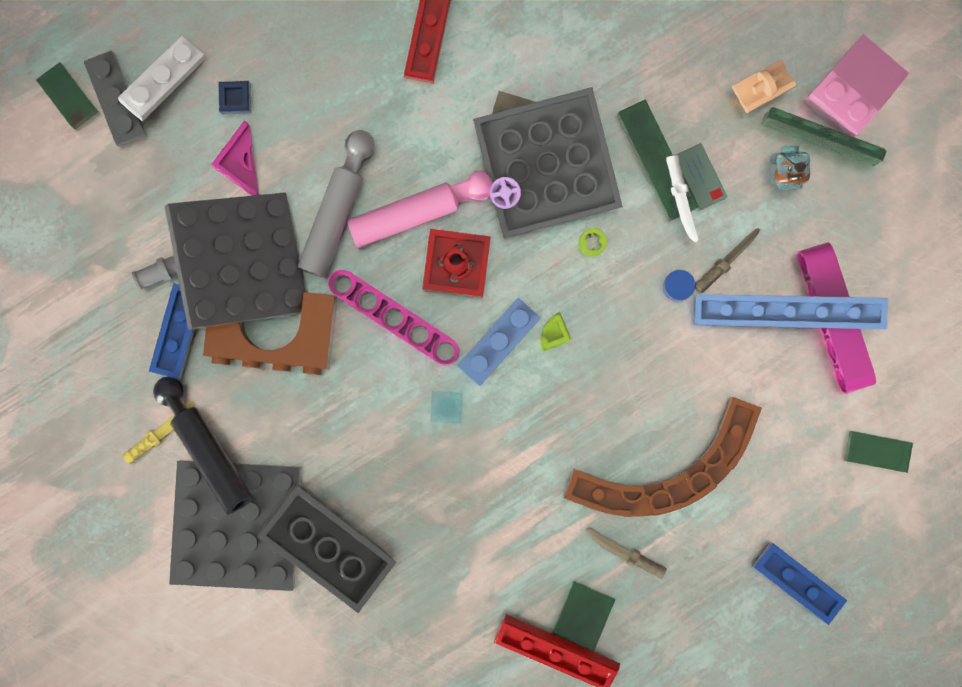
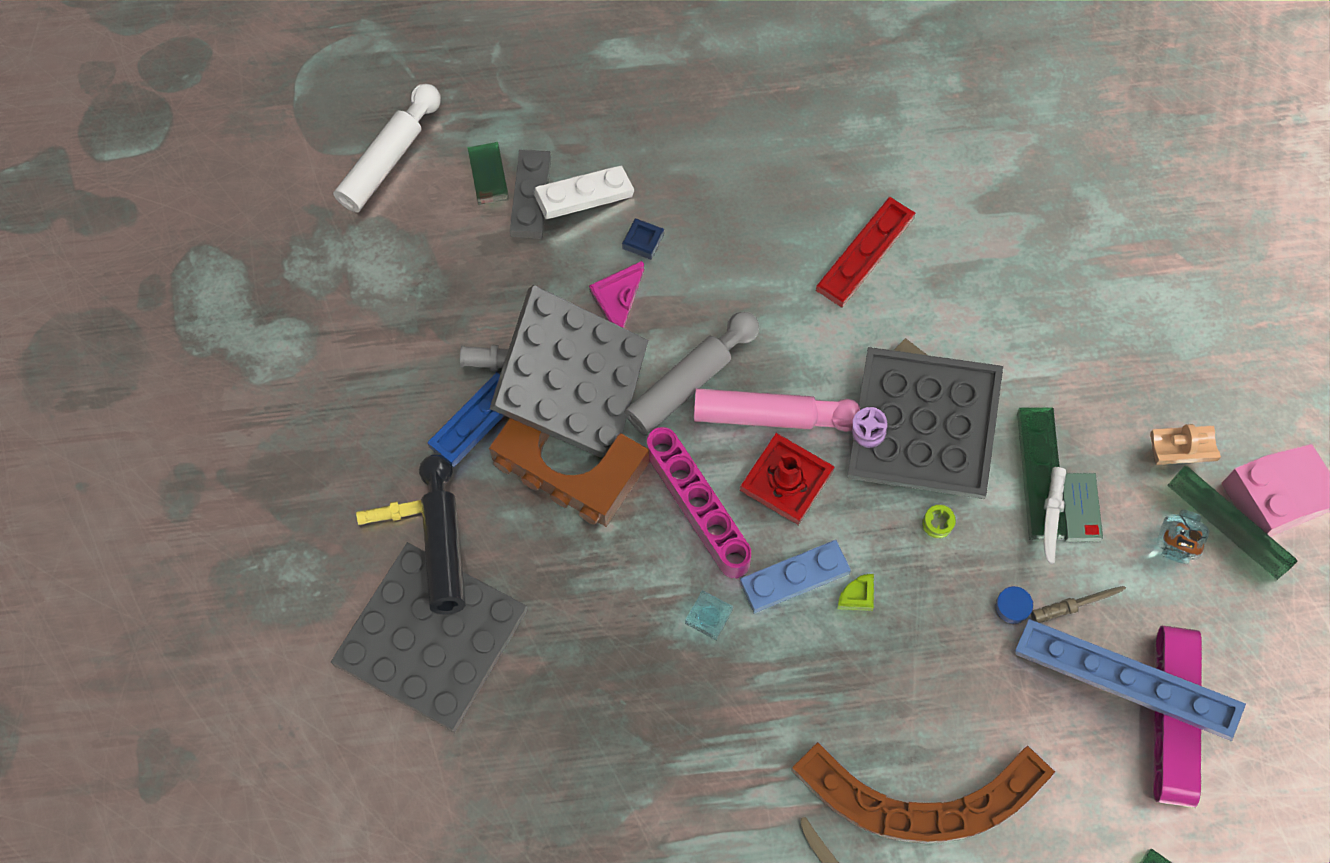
camera: 25 degrees right, 20 degrees down
dark grey brick [256,484,397,613] -> none

